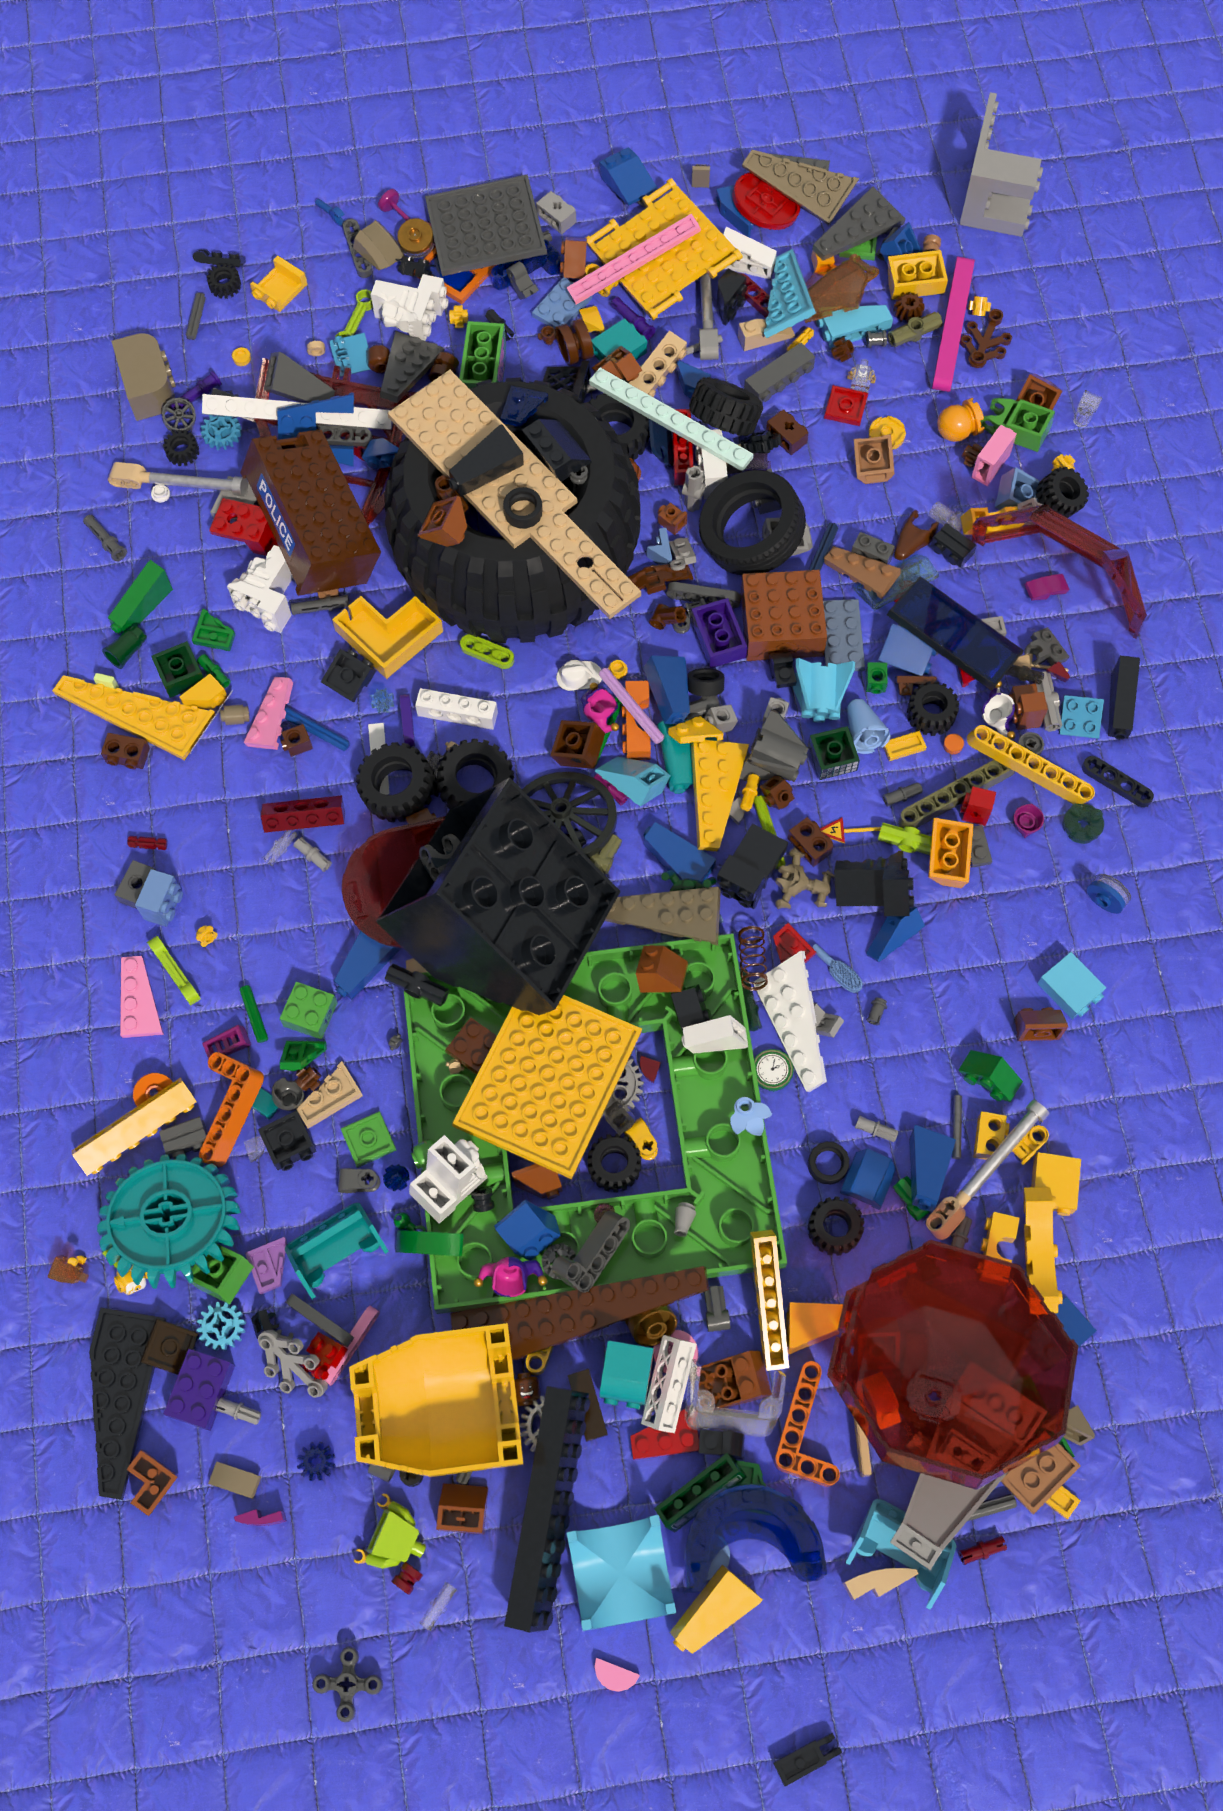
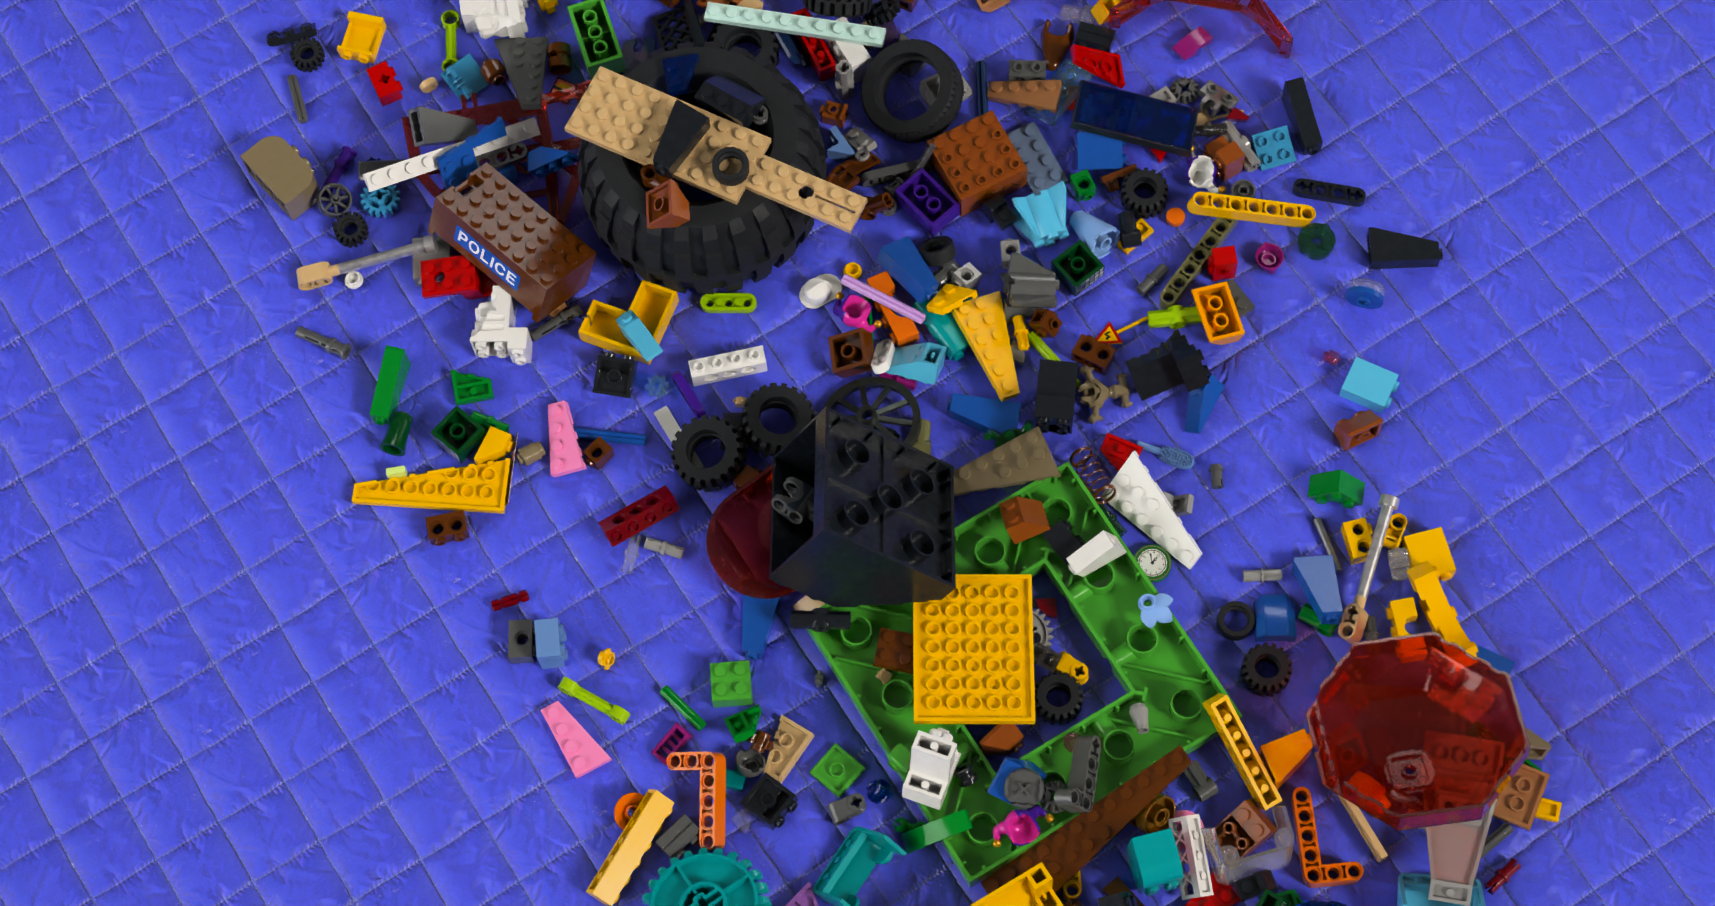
camera: 20 degrees left, 0 degrees up
yellow tile [232,347,251,366] -> none
none -> red brick [366,61,403,107]
none -> medium azure slope [615,310,663,362]
none -> white beam [871,339,895,374]
none -> flat silver bar [907,143,936,180]
none -> dark grey tile [1004,768,1045,809]
none -> red wing [1070,44,1125,89]
none -> black piece [1117,210,1142,249]
none -> dark grey gear [1170,76,1200,104]
none -> clear pink plate [1323,350,1341,366]
none -> black slope [1366,227,1443,269]
none -> clear gear [1387,547,1411,581]

